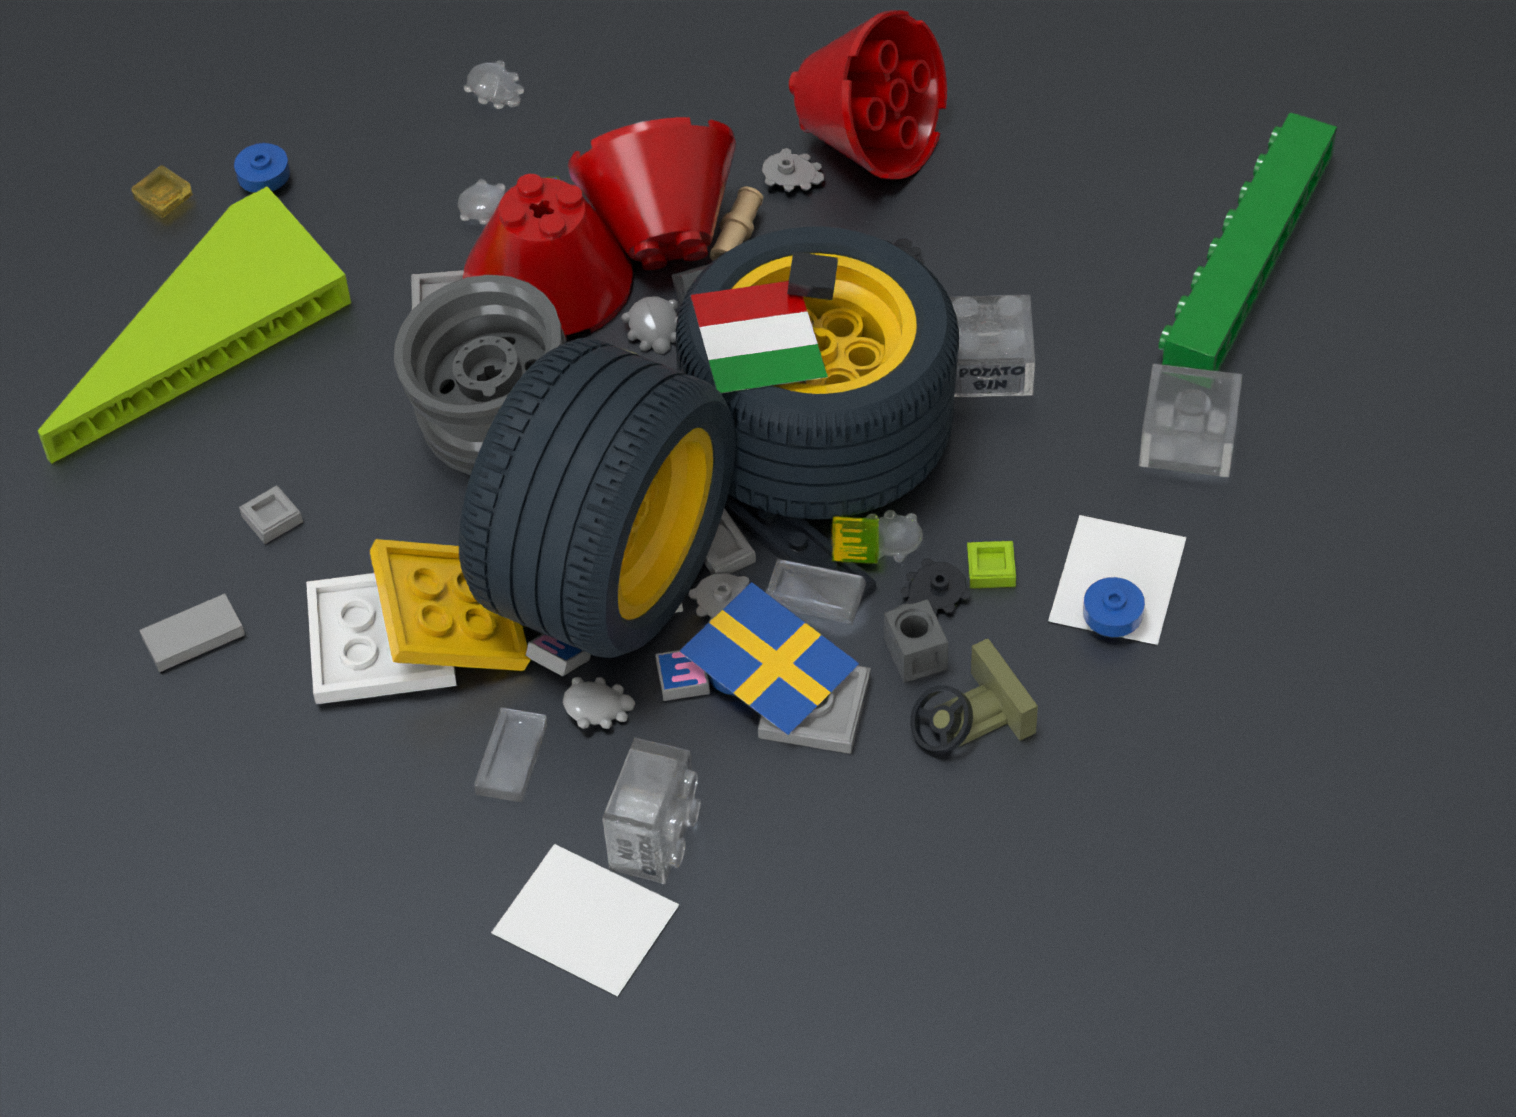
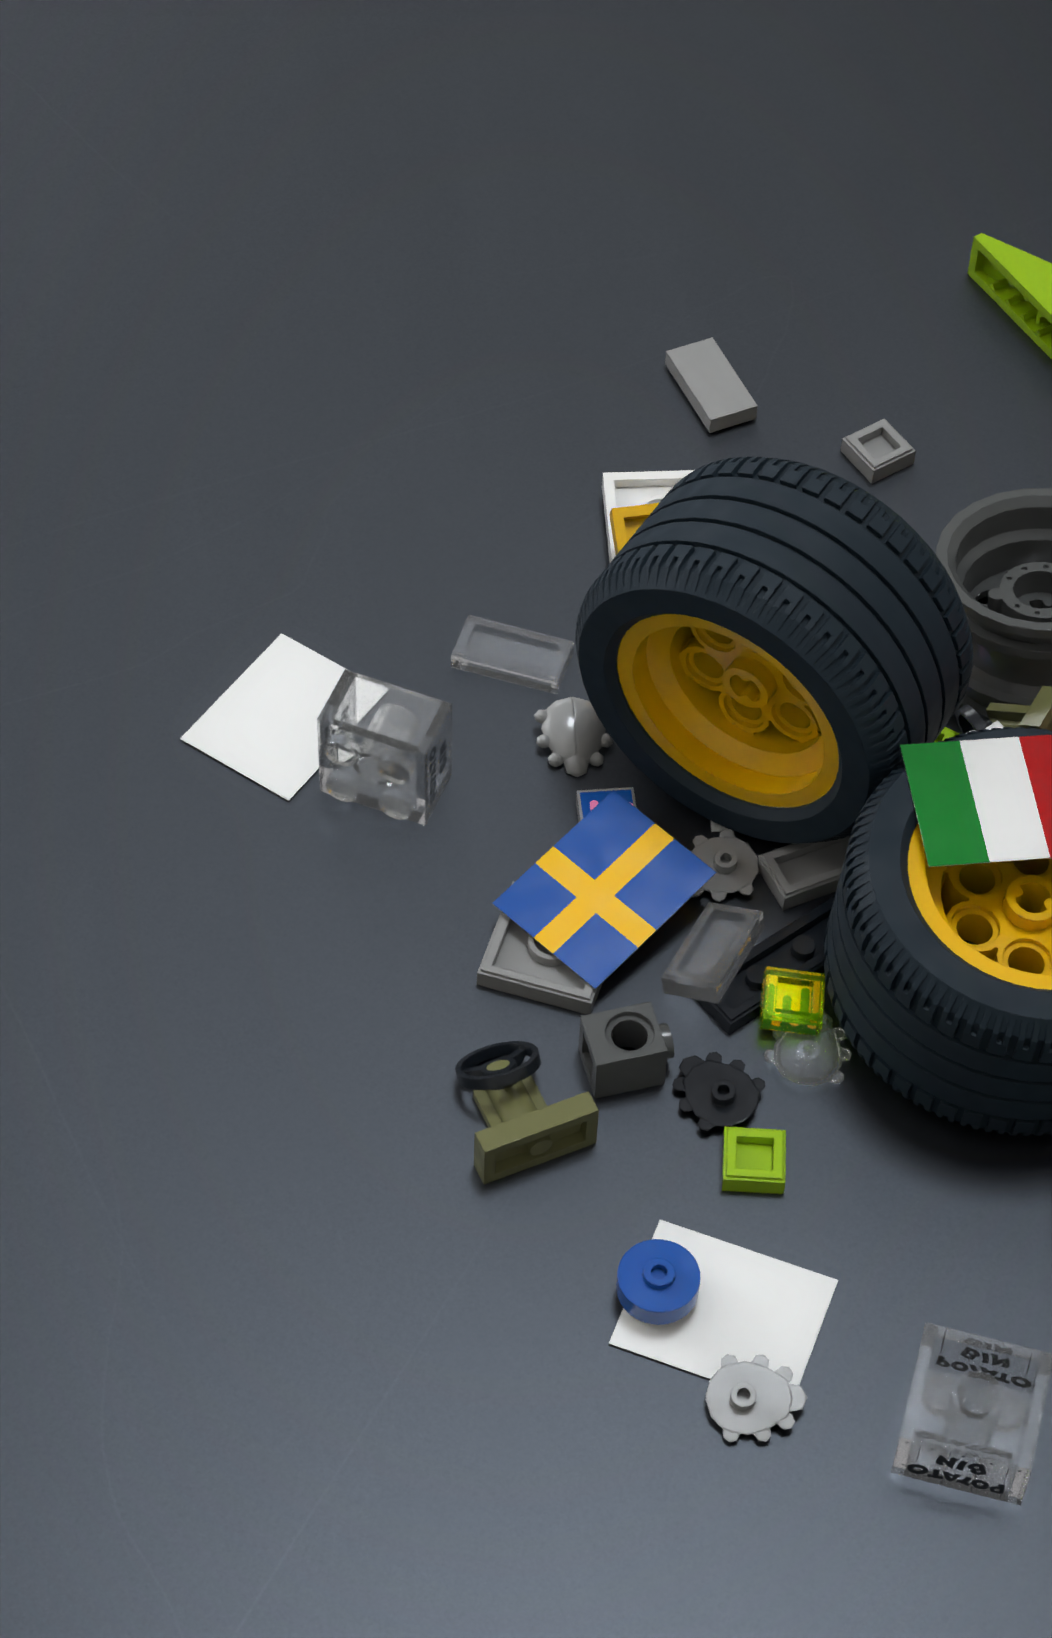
camera: 90 degrees right, 0 degrees up
none -> light grey piece [705,1354,808,1442]

